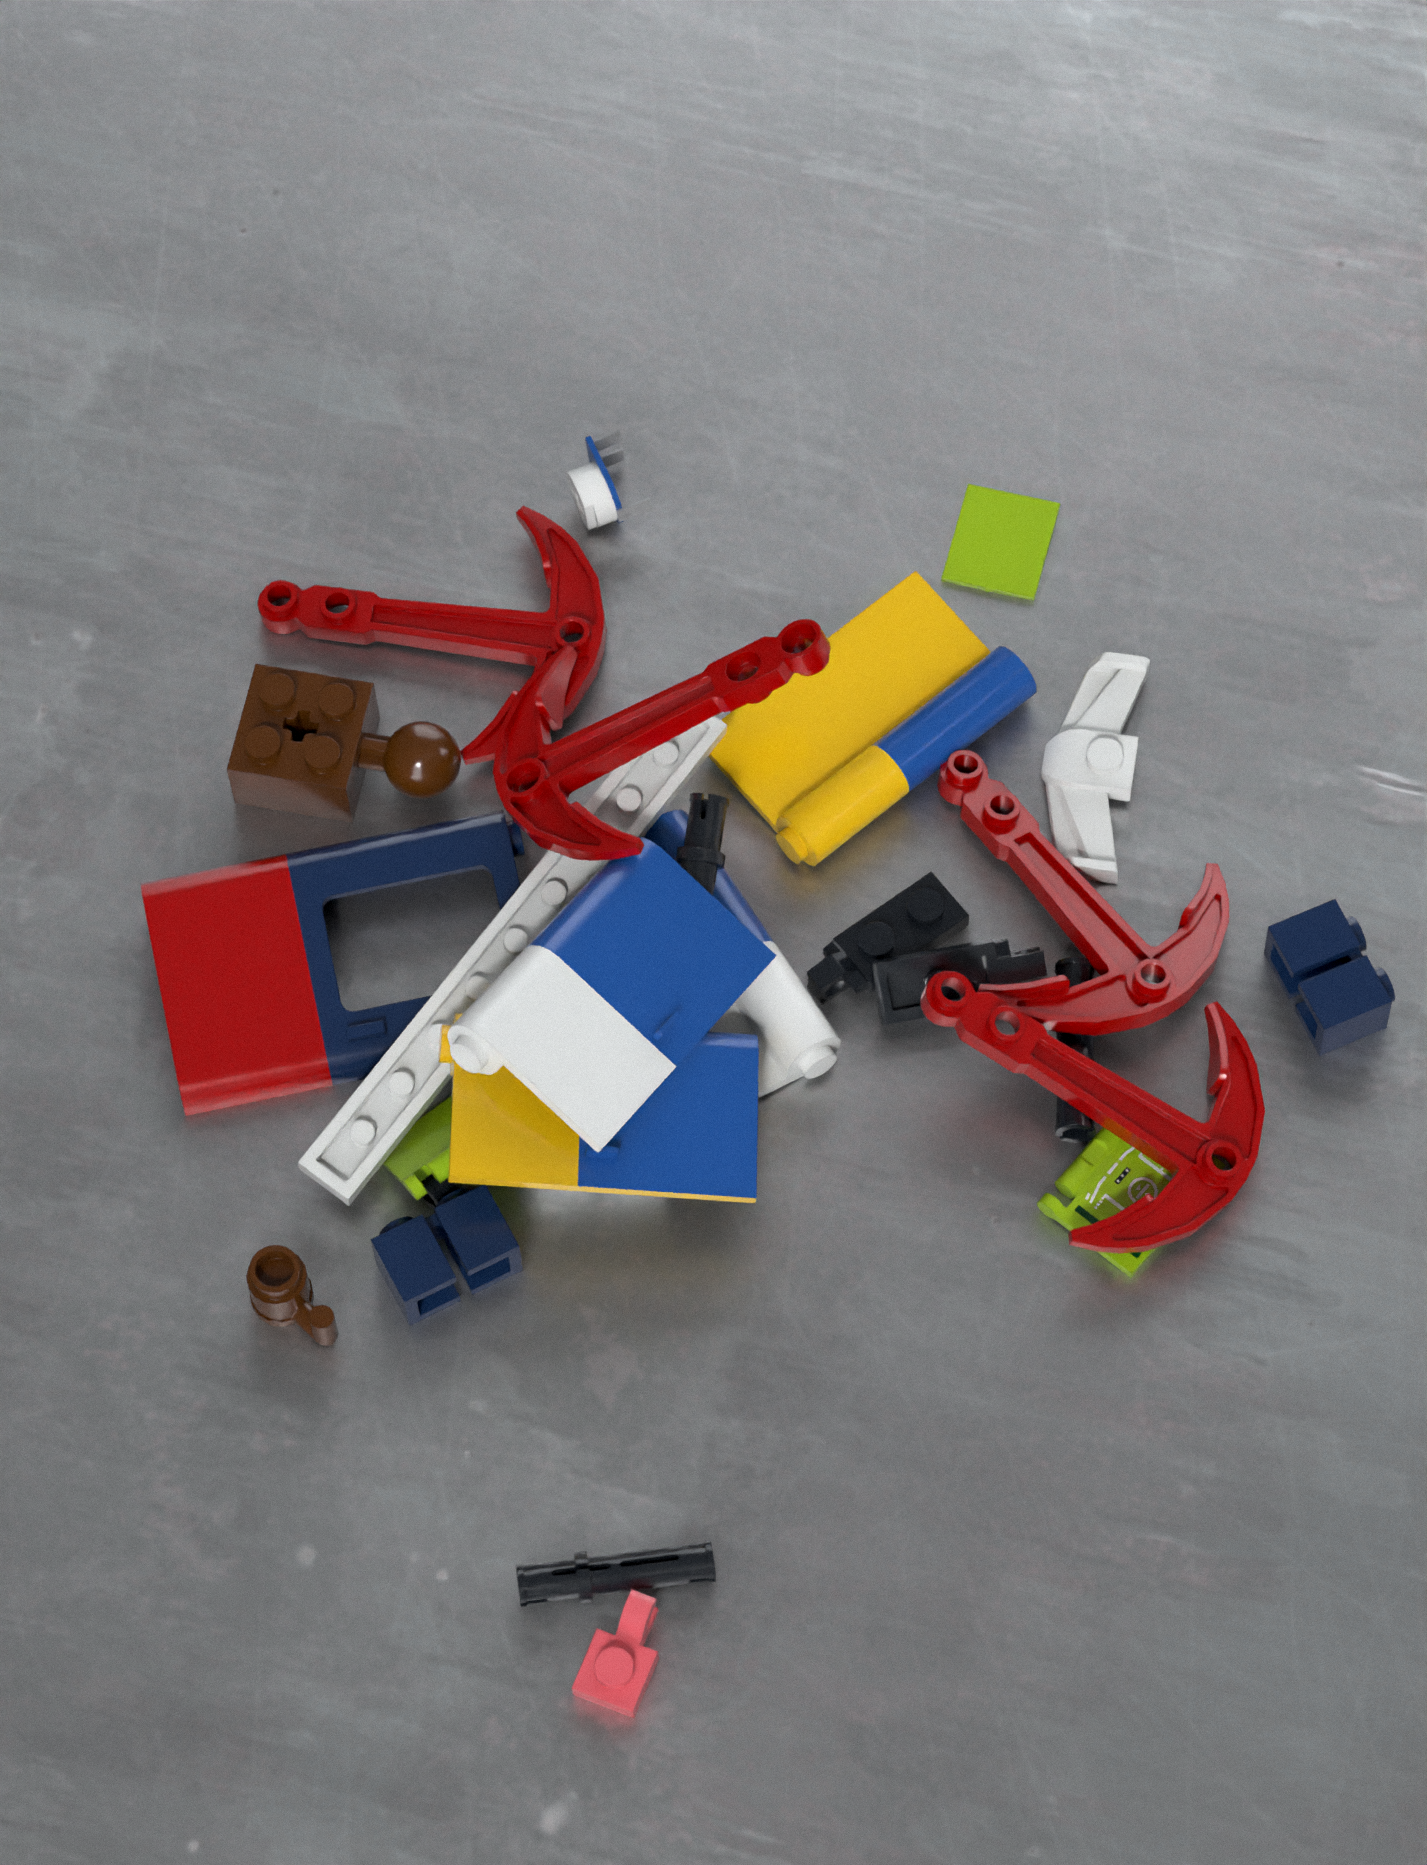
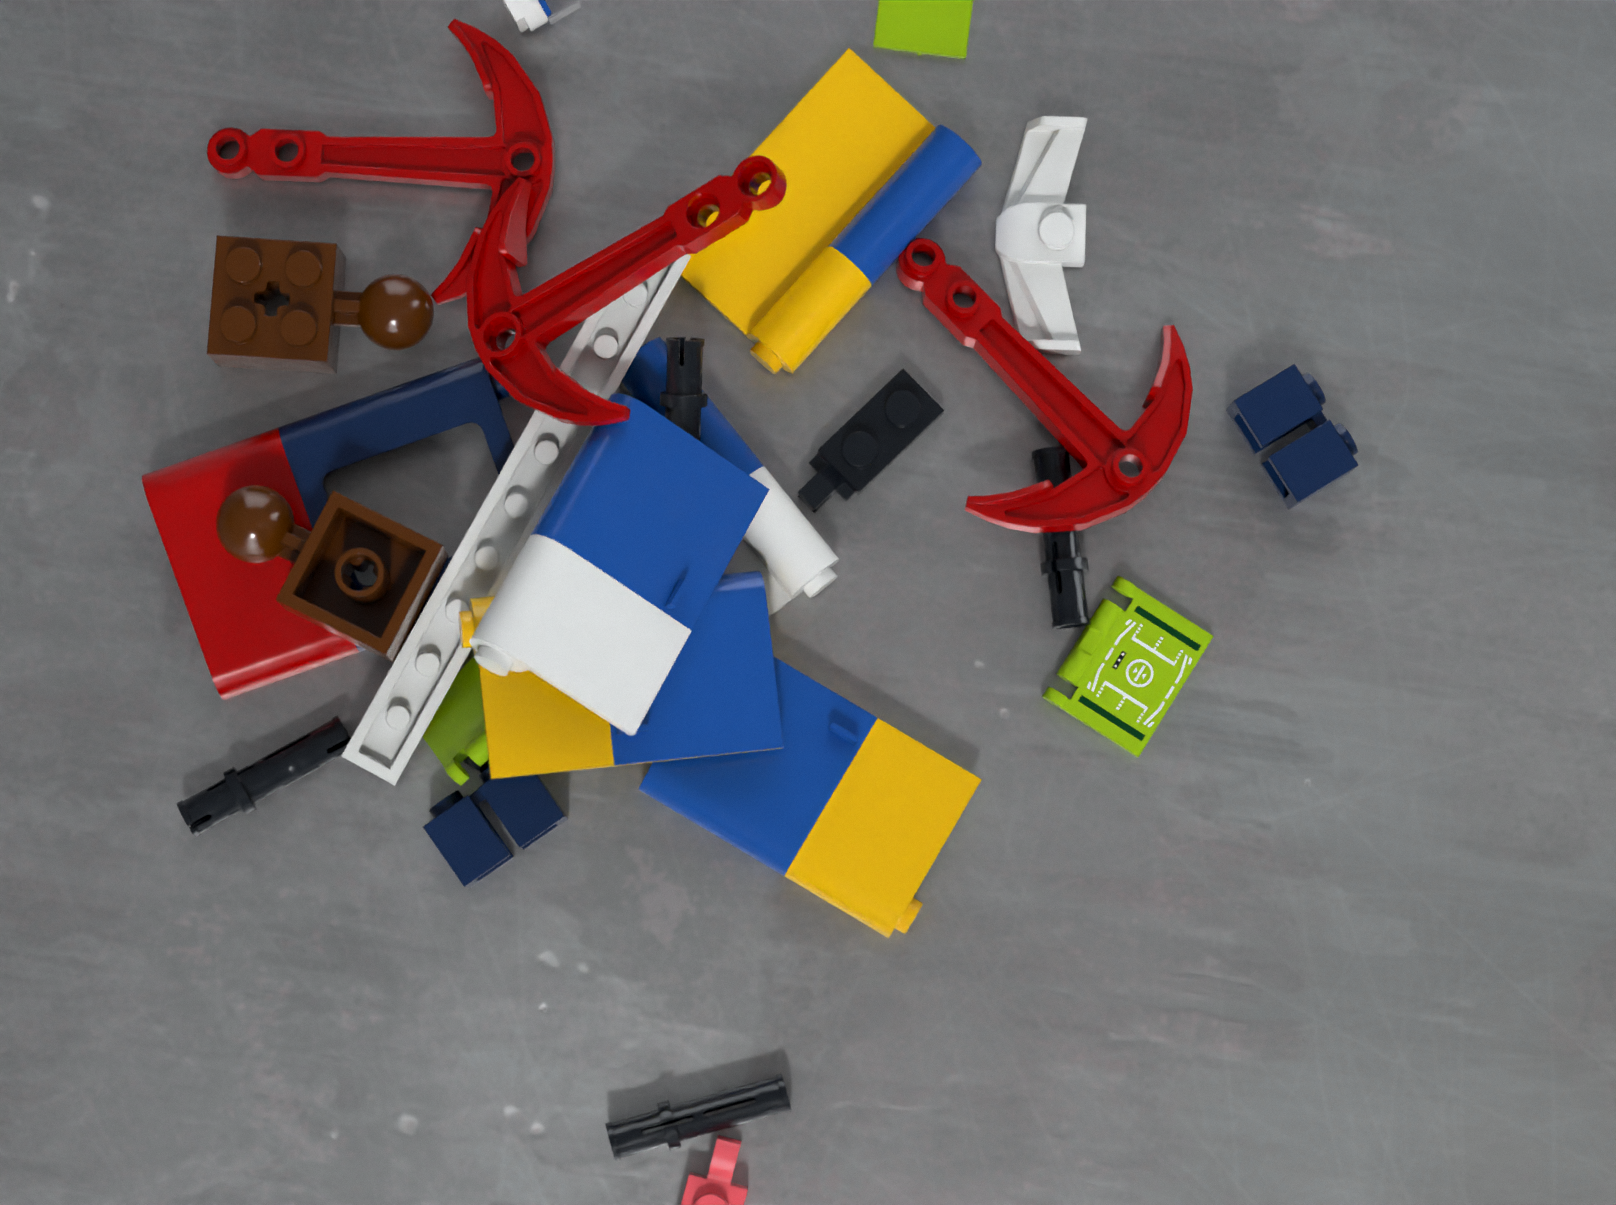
camera: 15 degrees left, 20 degrees up
reddish brown piece [246,1245,339,1346] -> none
black hinge [869,939,1047,1025] -> none
red piece [920,971,1265,1253] -> none
none -> black pin [177,716,351,837]
none -> reddish brown brick [216,485,449,663]
none -> door [639,656,982,938]

